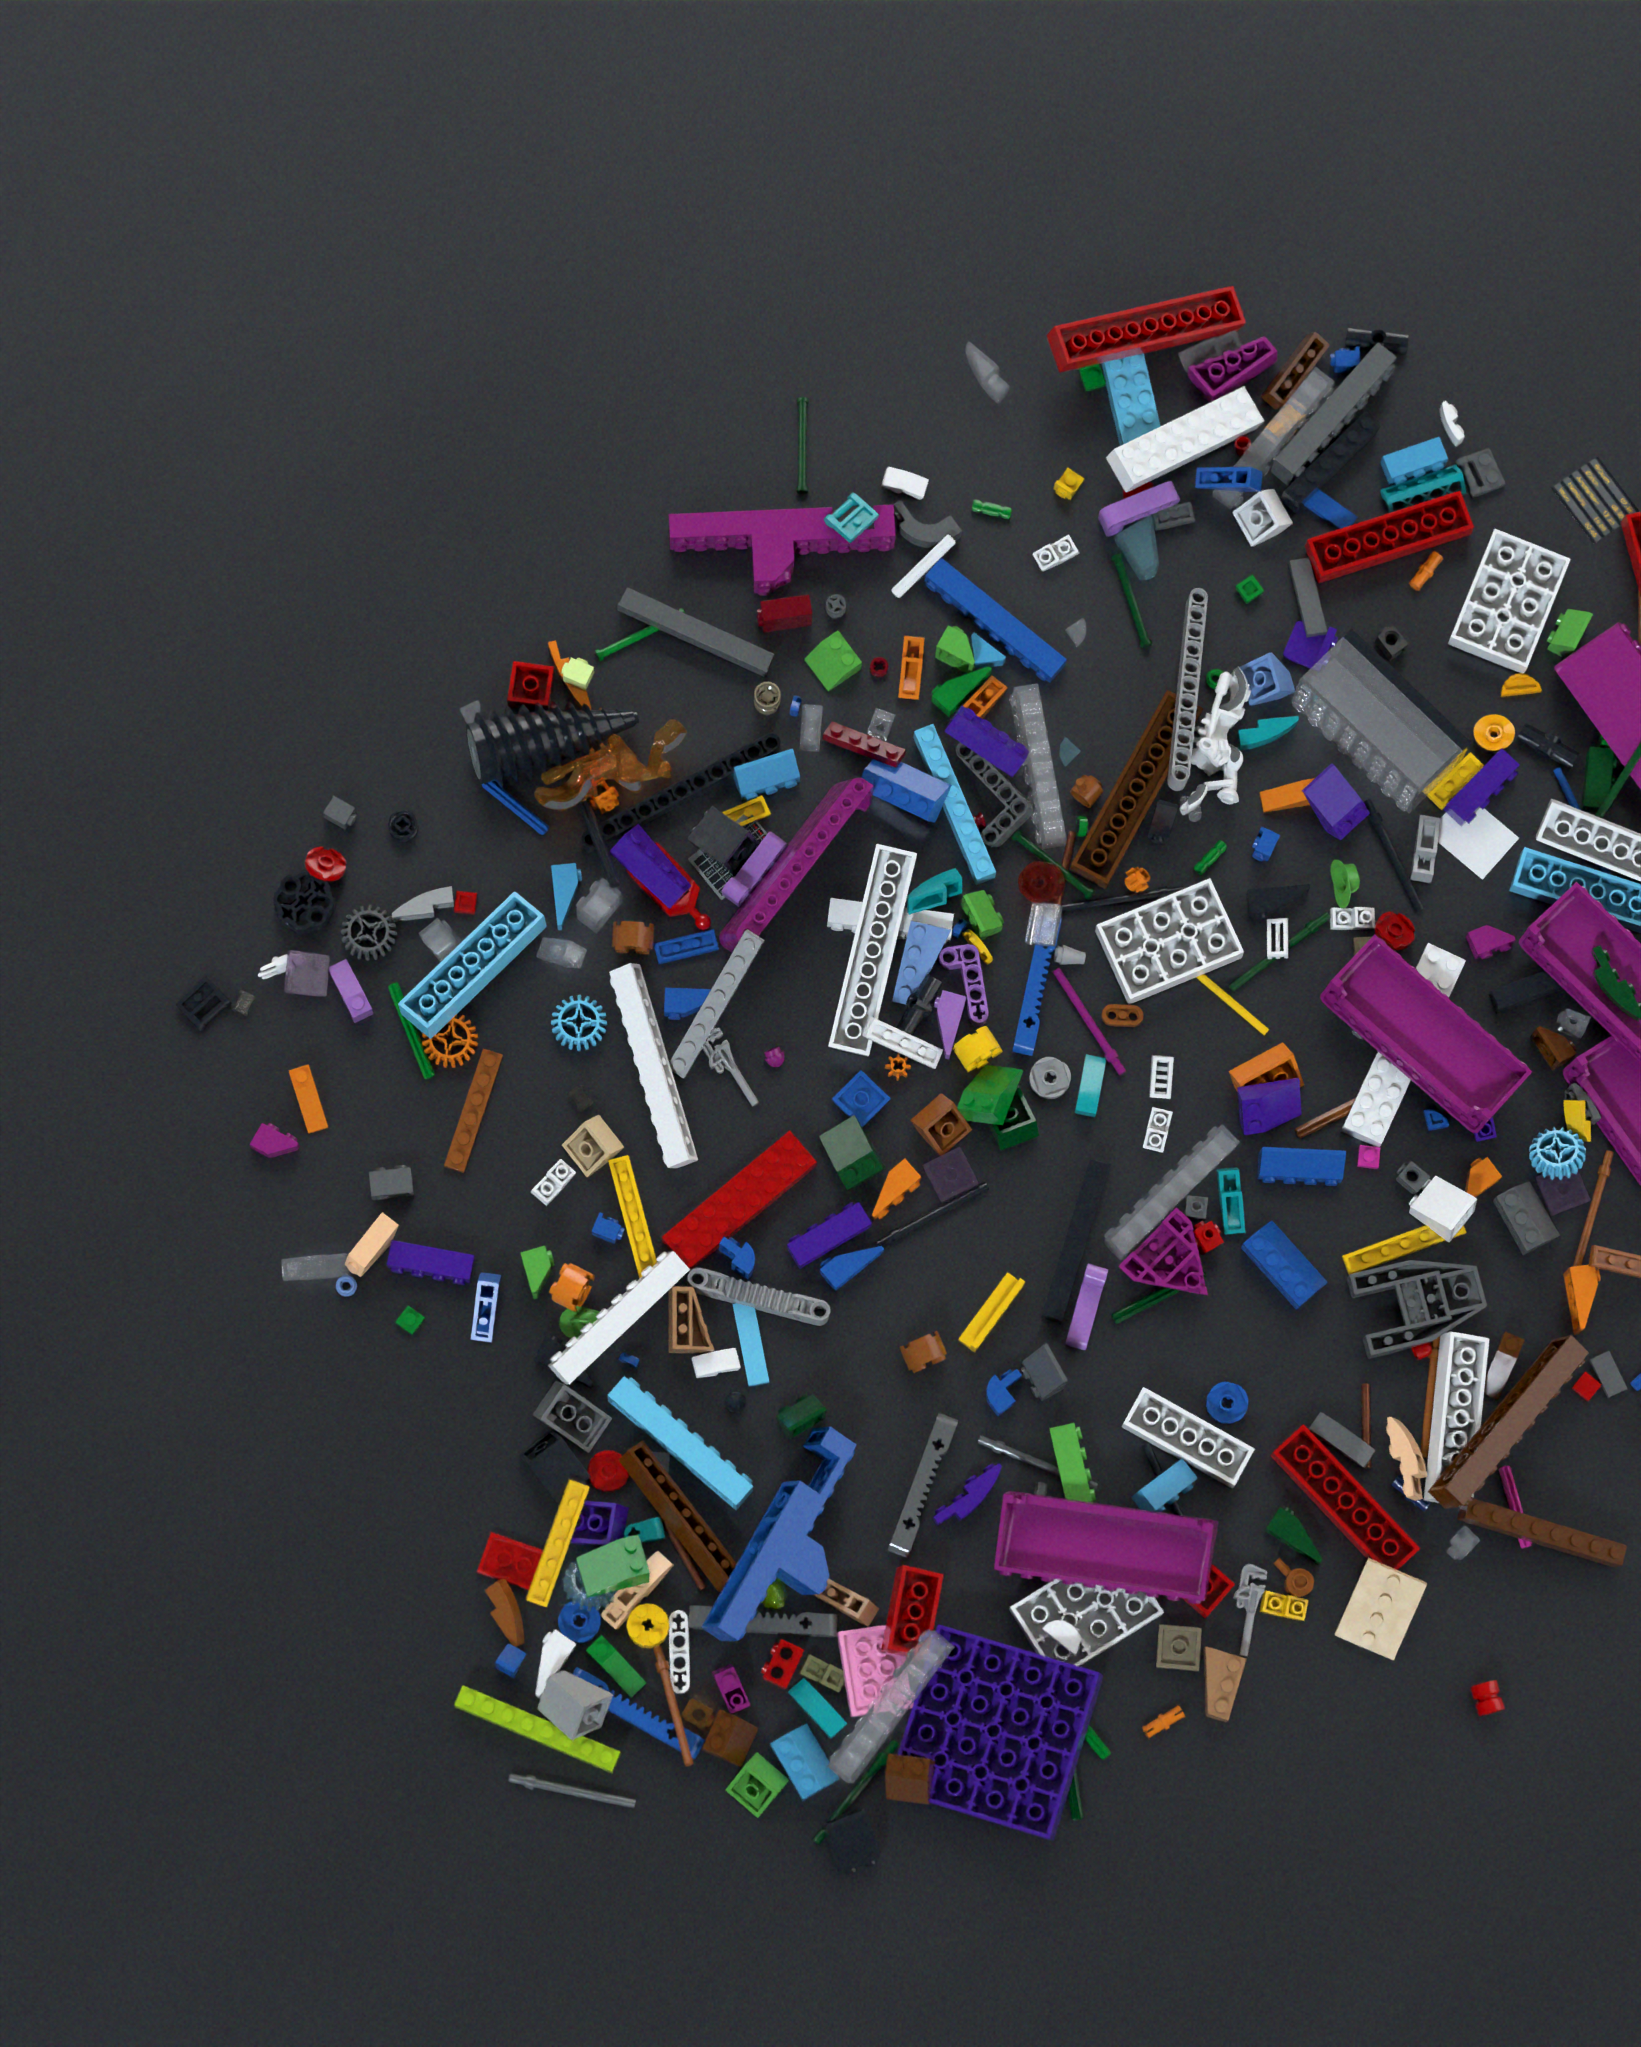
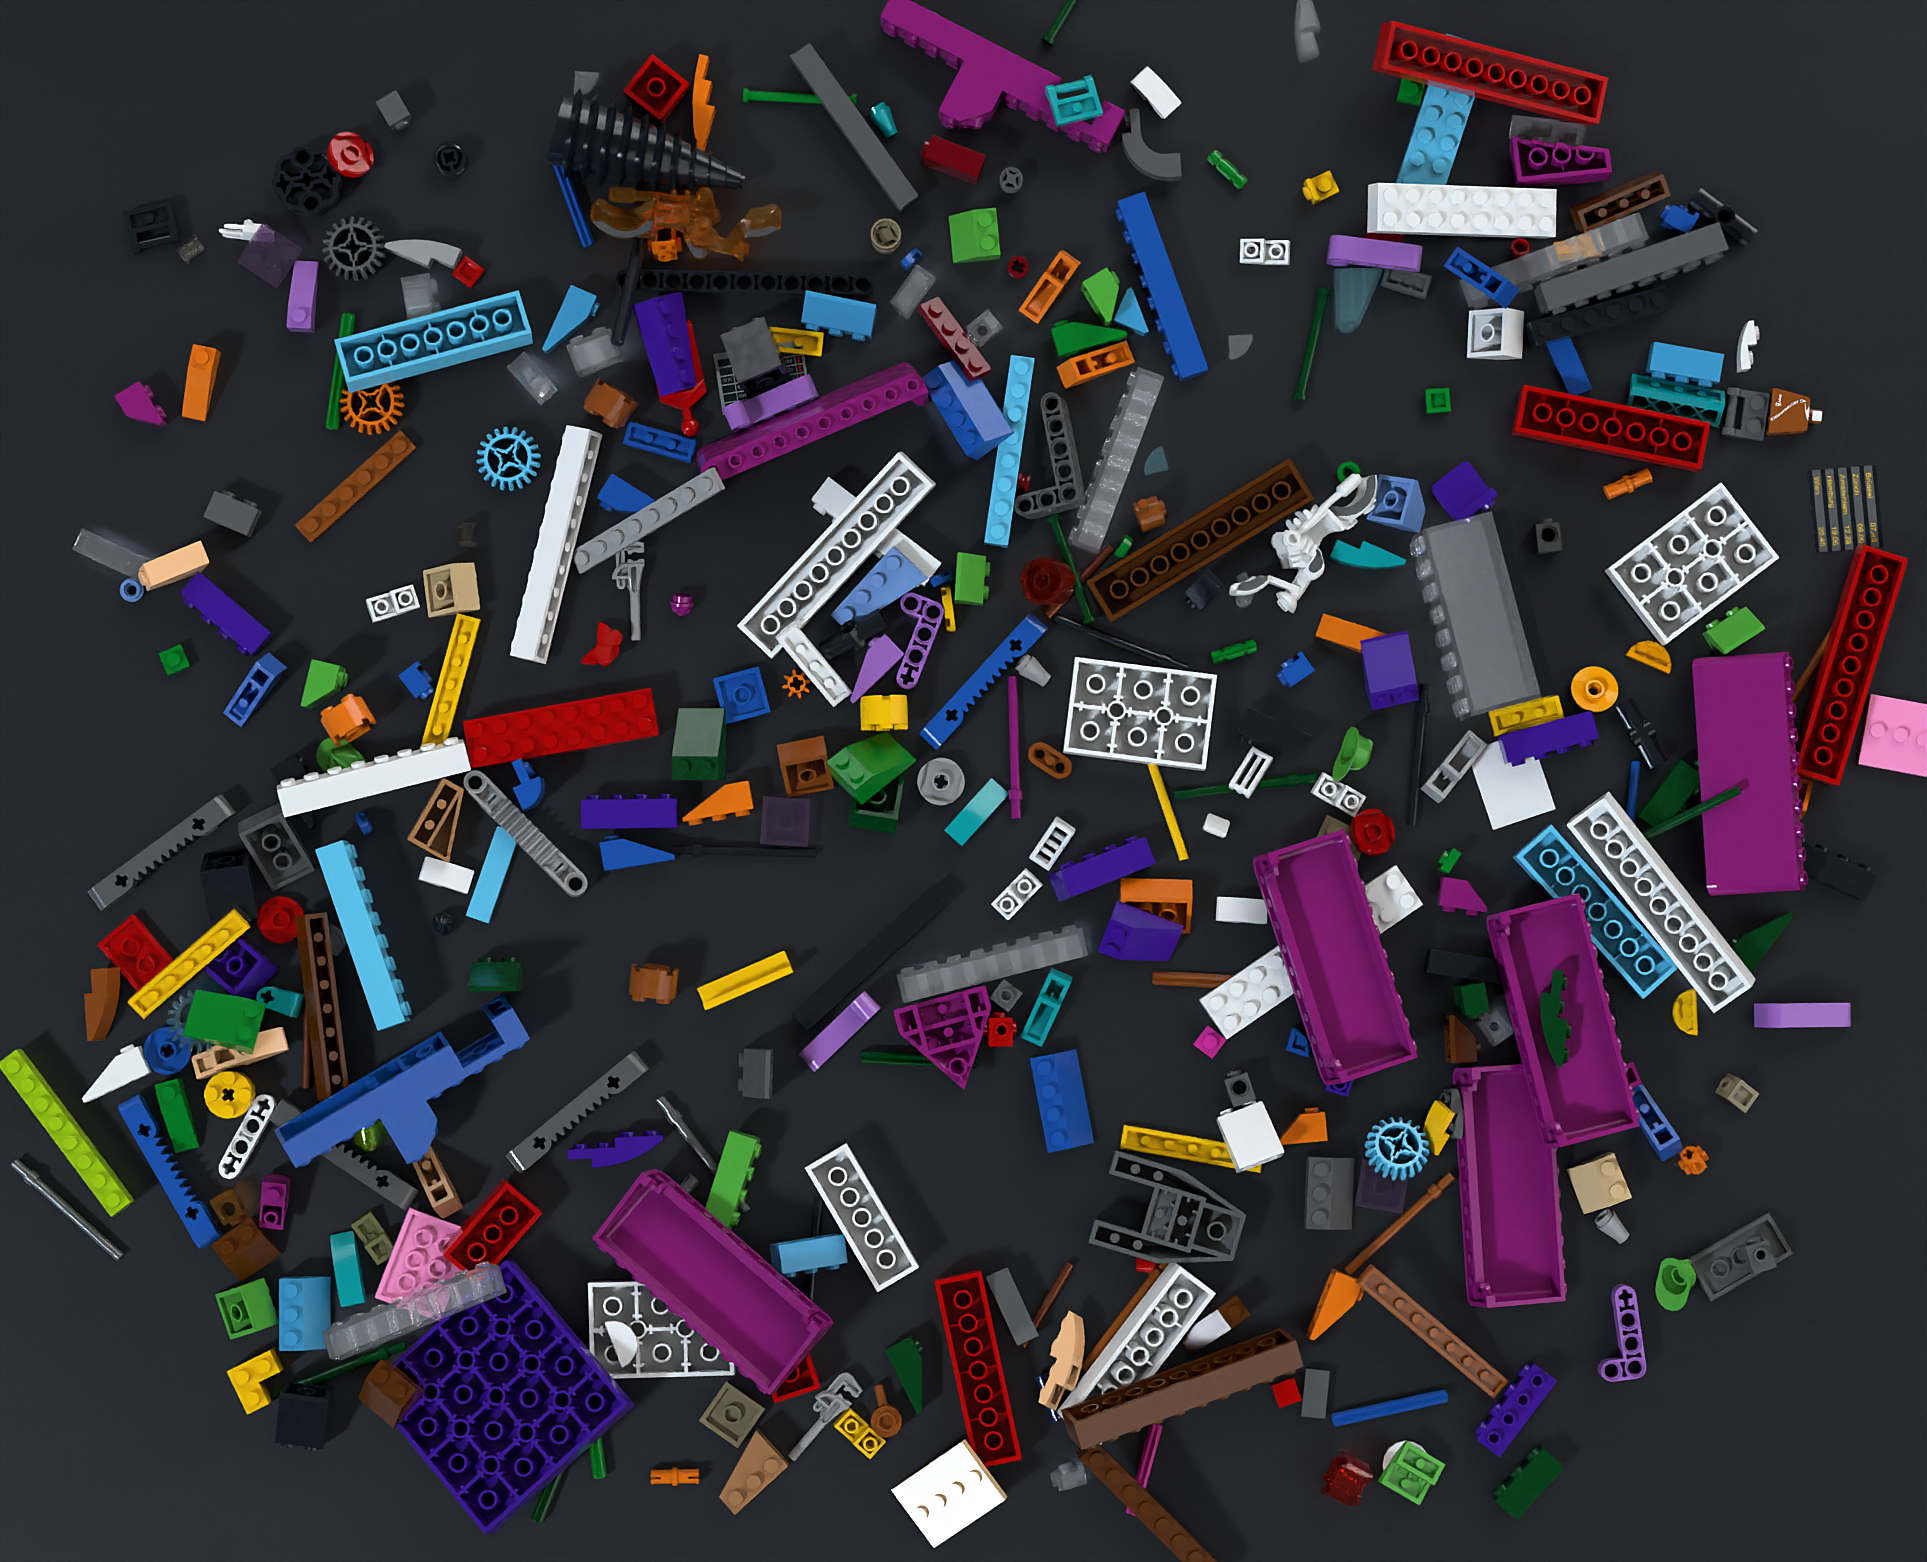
camera: 30 degrees right, 10 degrees up
blue slope [495,1644,526,1678] -> none
light grey slope [537,1671,613,1740] -> none
yellowish green brick [561,658,594,691] -> none
dark orange bar [653,1645,693,1766] -> none
red brick [761,1639,804,1690] -> none
white axle [891,535,956,598] -> none
teal slope [907,868,962,914] -> none
dark purple brick [944,705,1029,777] -> none
blue brick [986,1369,1022,1416] -> none
clear plate [1025,902,1062,946] -> none
orange gear [1125,866,1150,893] -> none
light grey beam [1167,588,1208,791] -> none
blue plate [1206,1382,1248,1424] -> none
blue slope [1257,1147,1346,1186] -> none
dark grey tile [1289,558,1327,638] -> none
none -> dark grey gear [88,794,236,912]
none -> yellow brick [227,1348,284,1415]
none -> red animal [580,622,622,666]
none -> teal cone [868,102,898,138]
none -> dark purple wedge [1049,835,1156,902]
none -> white slope [1202,813,1230,838]
none -> white slope [1216,897,1267,924]
none -> green plate [1438,848,1461,874]
none -> dark green brick [1452,982,1490,1019]
none -> dark orange torso [1765,388,1822,436]

